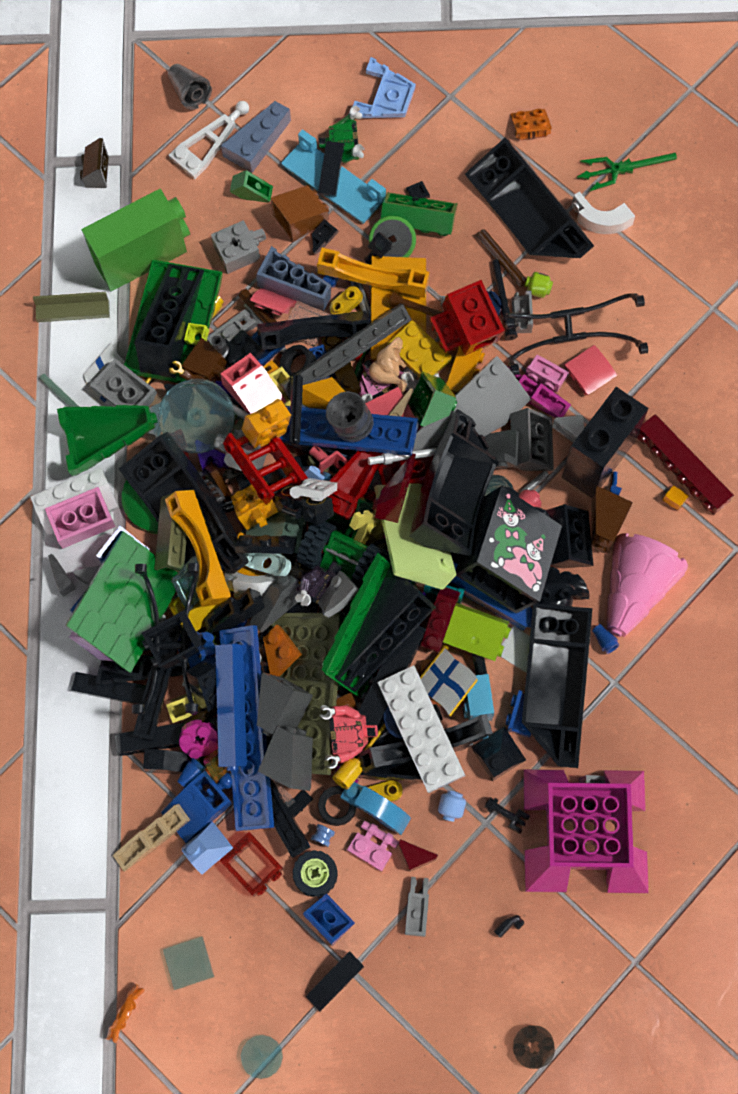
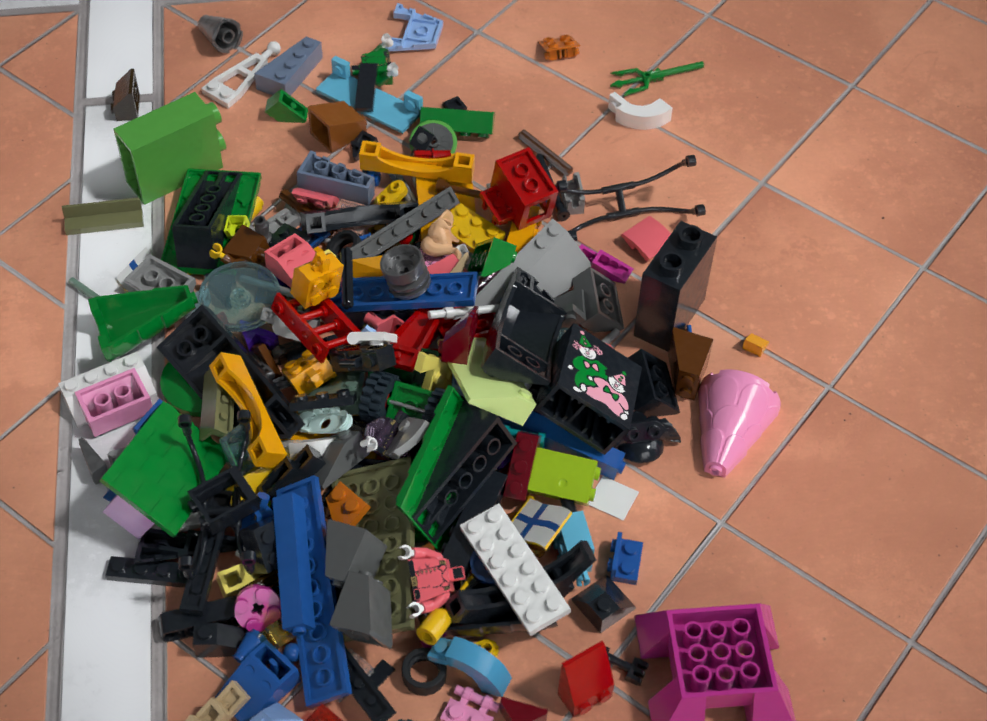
camera: 10 degrees left, 20 degrees down
light grey hinge [211,220,266,274] -> none
medium blue wheel [310,824,335,847] -> none
light blue head [438,790,466,822] -> none
black slope [465,137,594,258] -> none
black slope [522,603,593,768] -> none
lime head [525,272,553,298] -> none
bright pink bracket [525,355,569,392] -> none
white slope [552,415,584,442] -> none
blue cone [592,624,619,654] -> none
dark red brick [637,414,734,515] -> none
none -> red axle [413,148,451,159]
none -> red slope [558,640,614,717]

